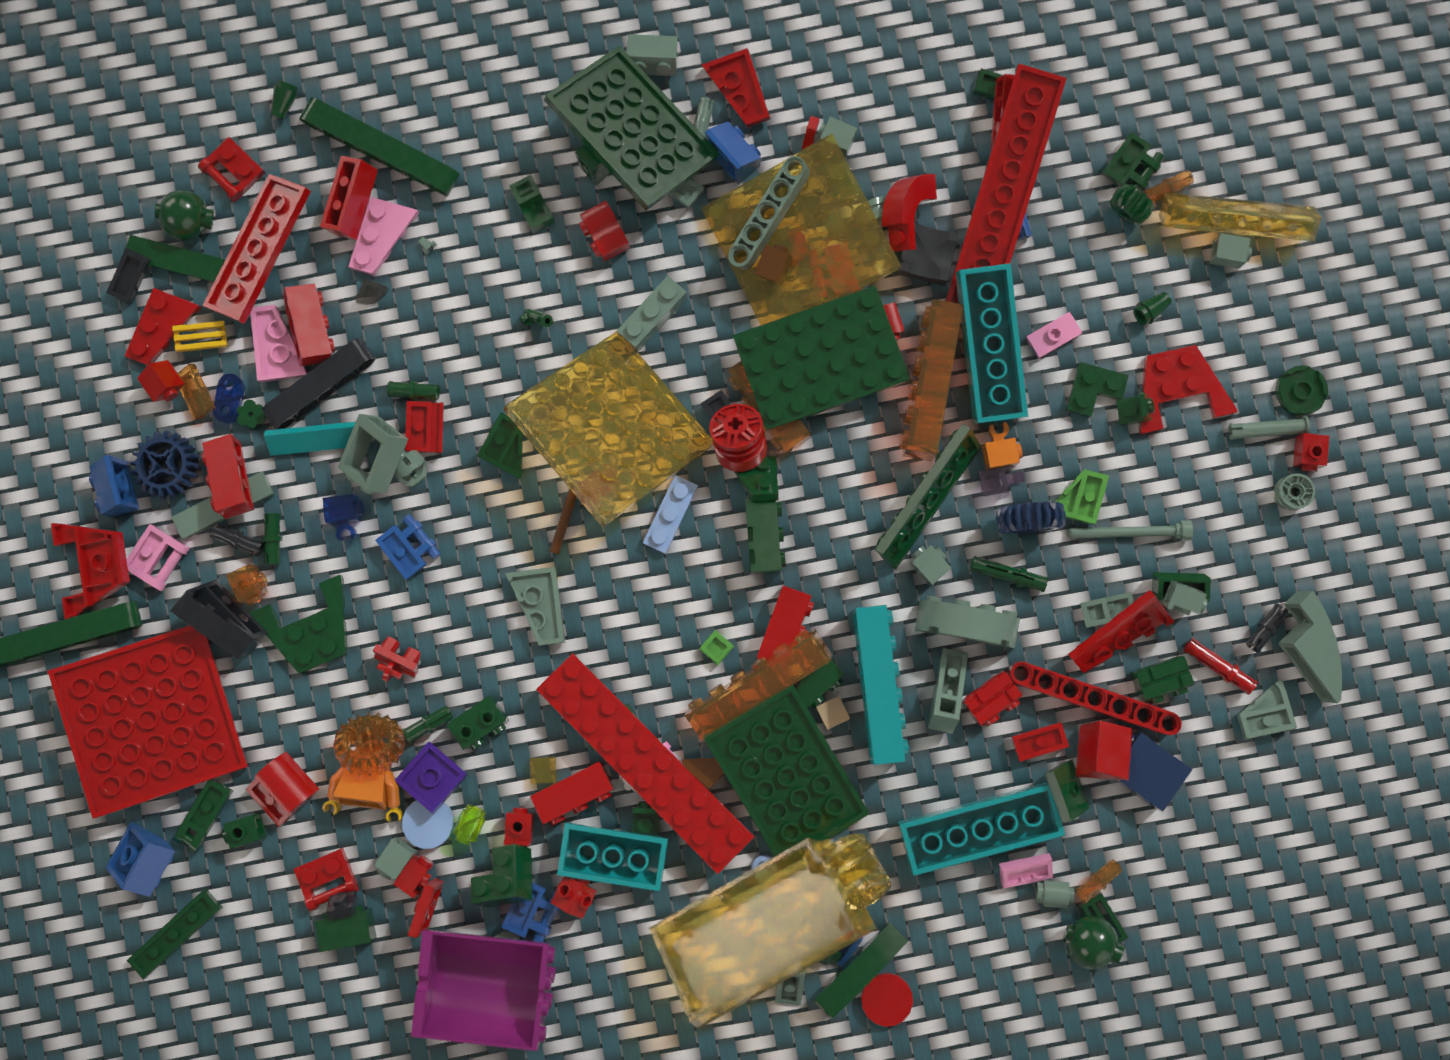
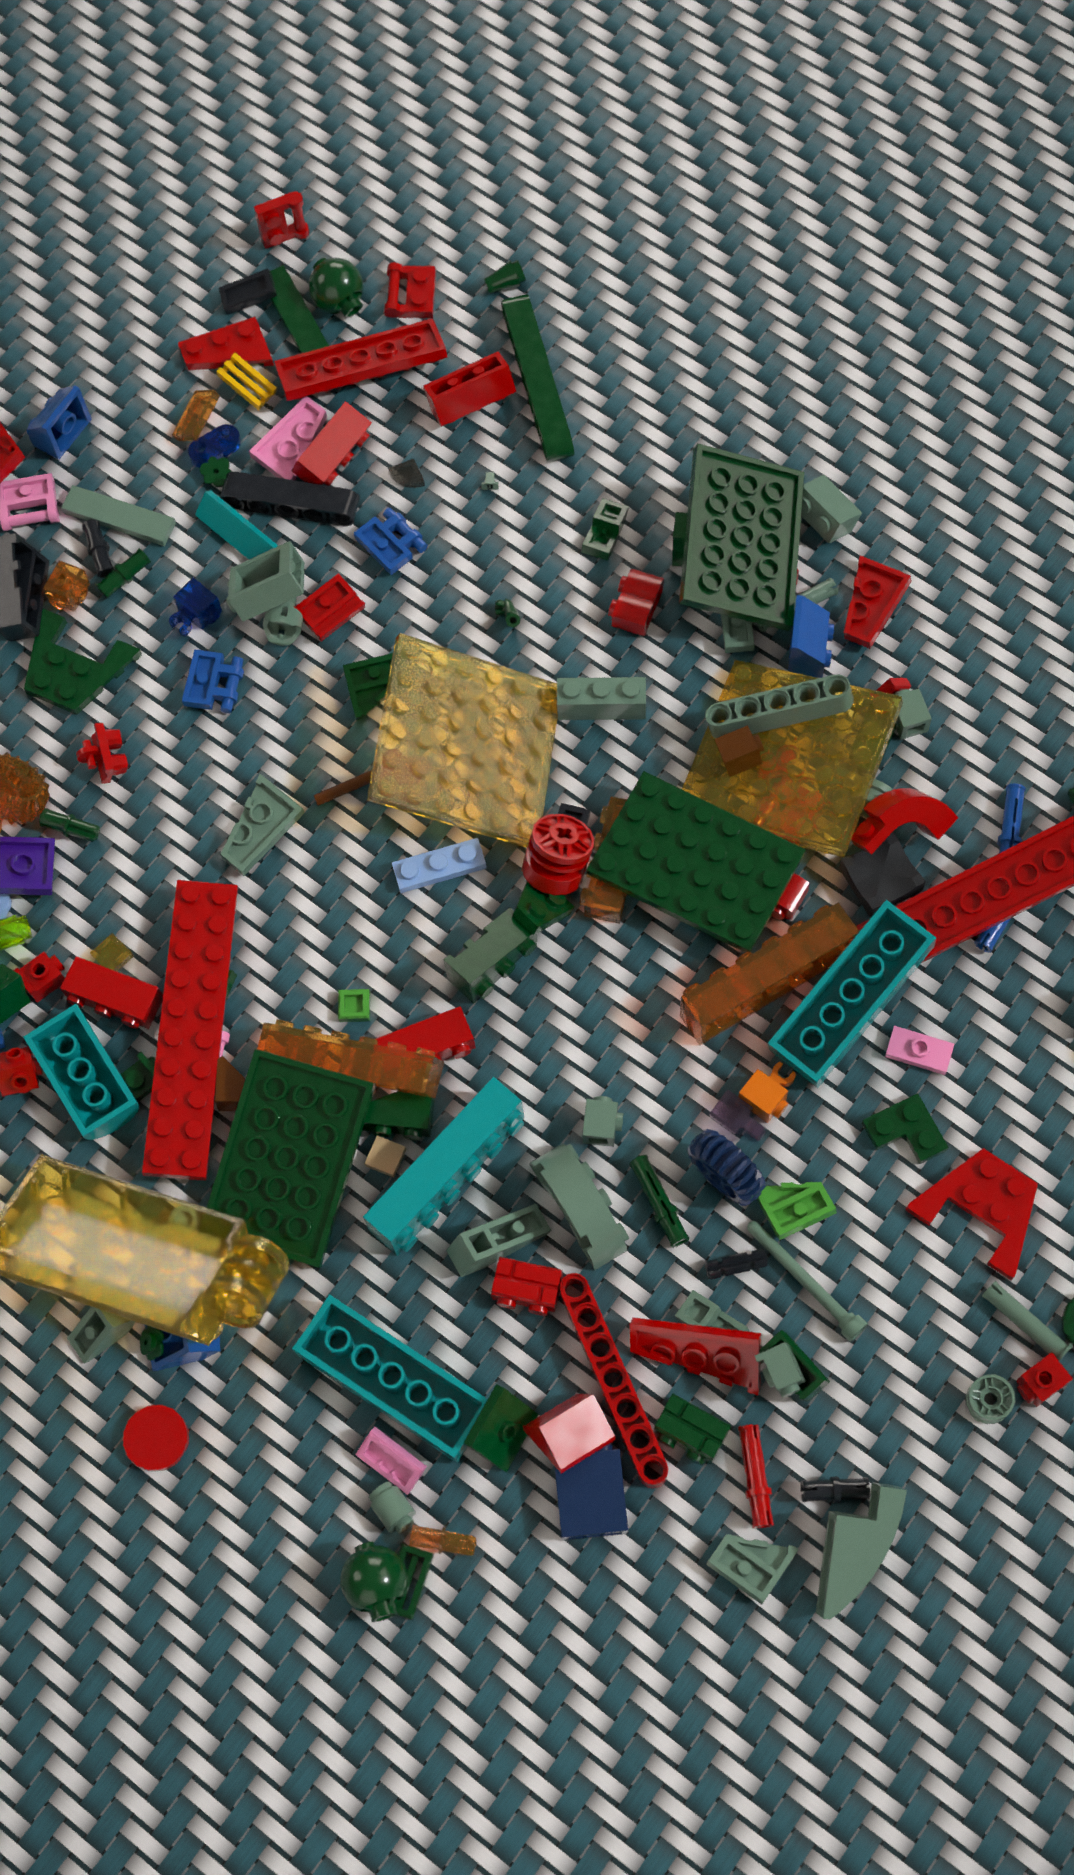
camera: 45 degrees right, 15 degrees down
dark blue gear [129,431,201,499] -> none
red brick [137,360,185,402] -> none
red brick [201,434,254,519] -> none
bright pink wing [349,197,419,276] -> none
dark green pin [387,381,440,401] -> none
dark green brick [446,695,509,751] -> none
dark green slope [813,922,908,1019] -> none
dark green plate [875,423,981,570] -> none
red plate [1011,722,1069,762] -> none
dark green bracket [1116,392,1155,426] -> none
dark green cone [1133,292,1172,325] -> none
none -> red plate [254,191,310,249]
none -> blue plate [354,508,428,575]
none -> black axle [705,1249,768,1280]
none -> blue pin [997,783,1026,853]

